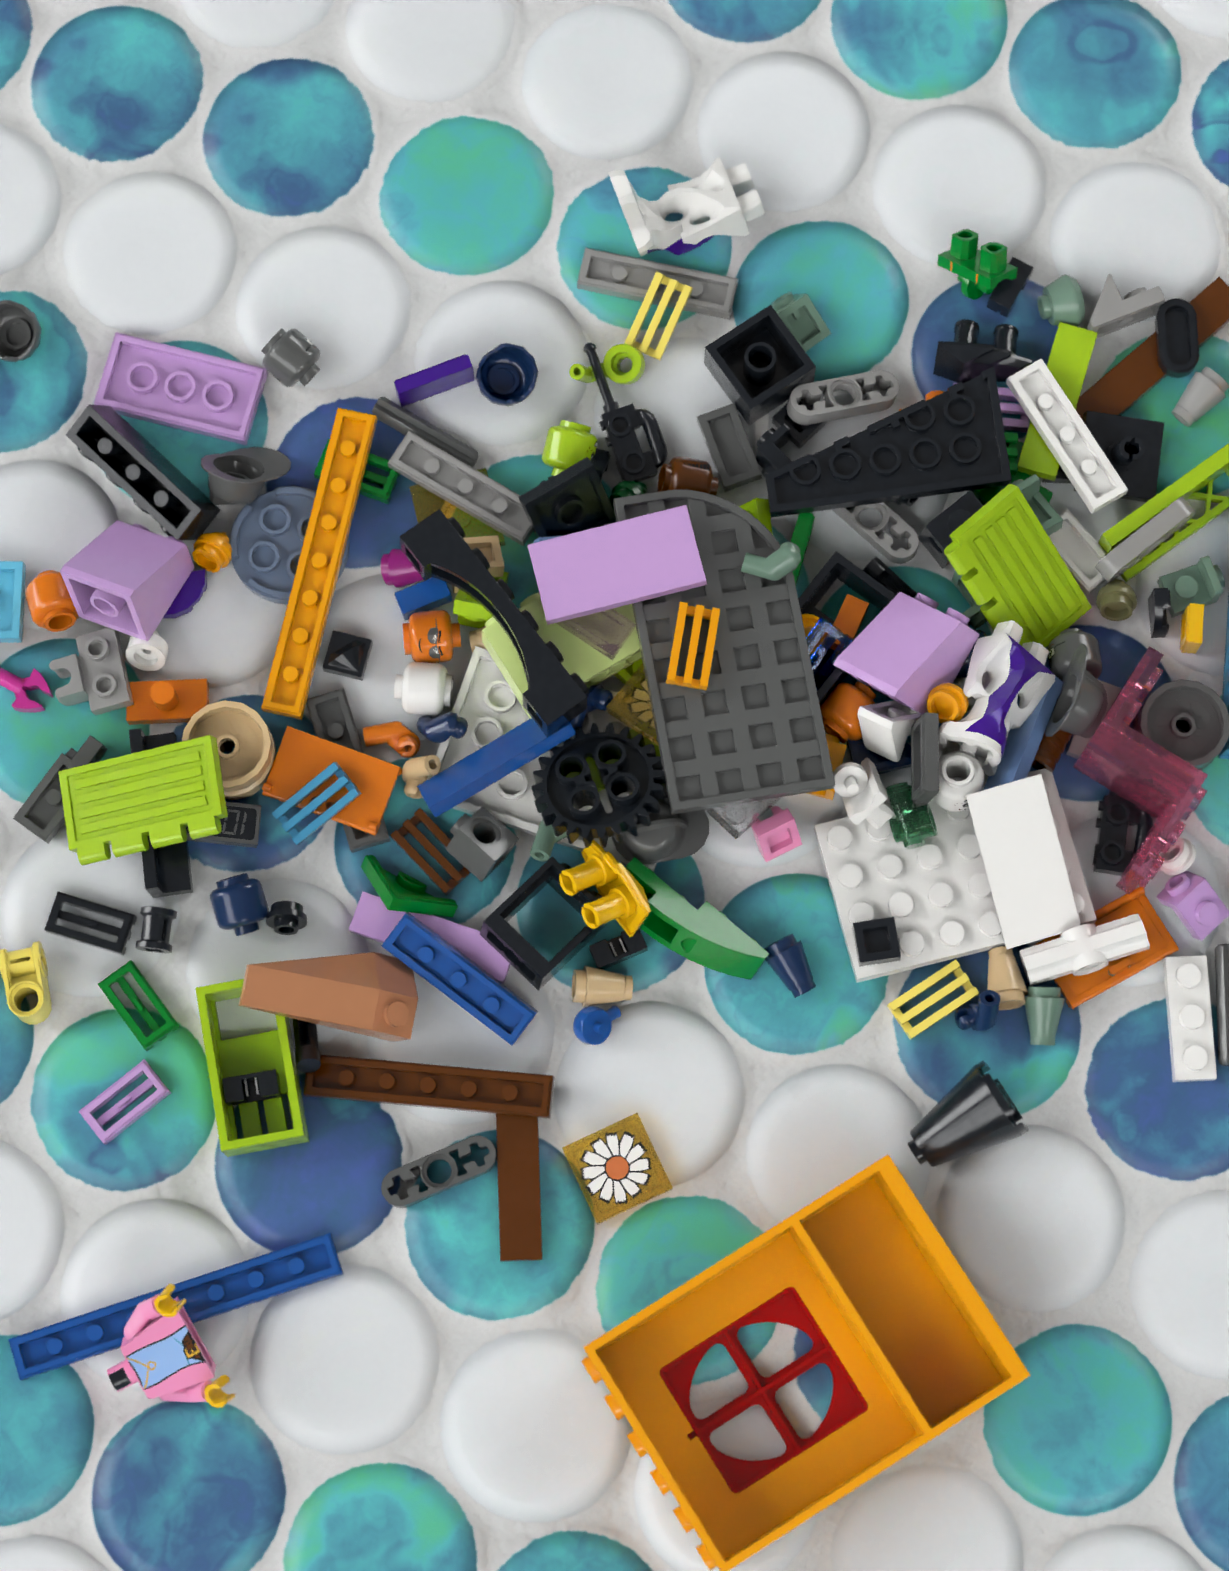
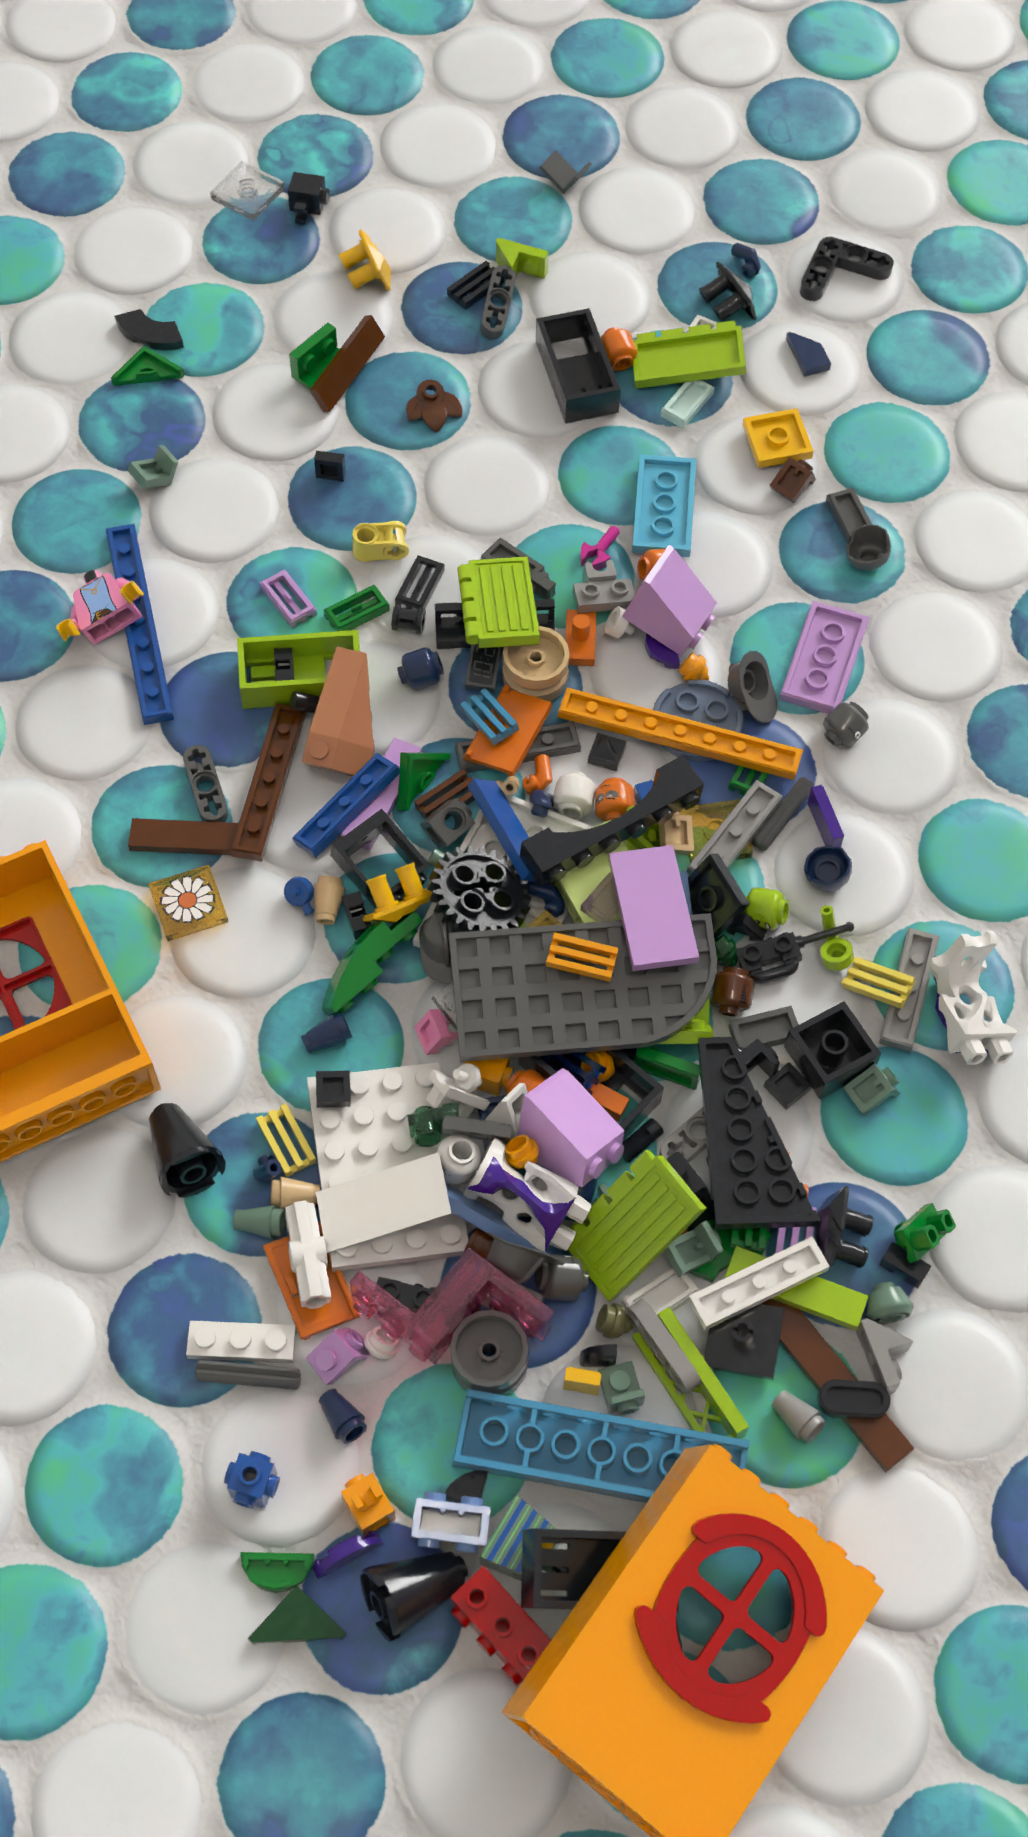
camera: 90 degrees right, 15 degrees down
black brick [66,405,221,540] -> none
black plate [266,901,307,935] -> none
sand green arm [741,542,801,581] -> none
light grey beam [786,370,899,425] -> none

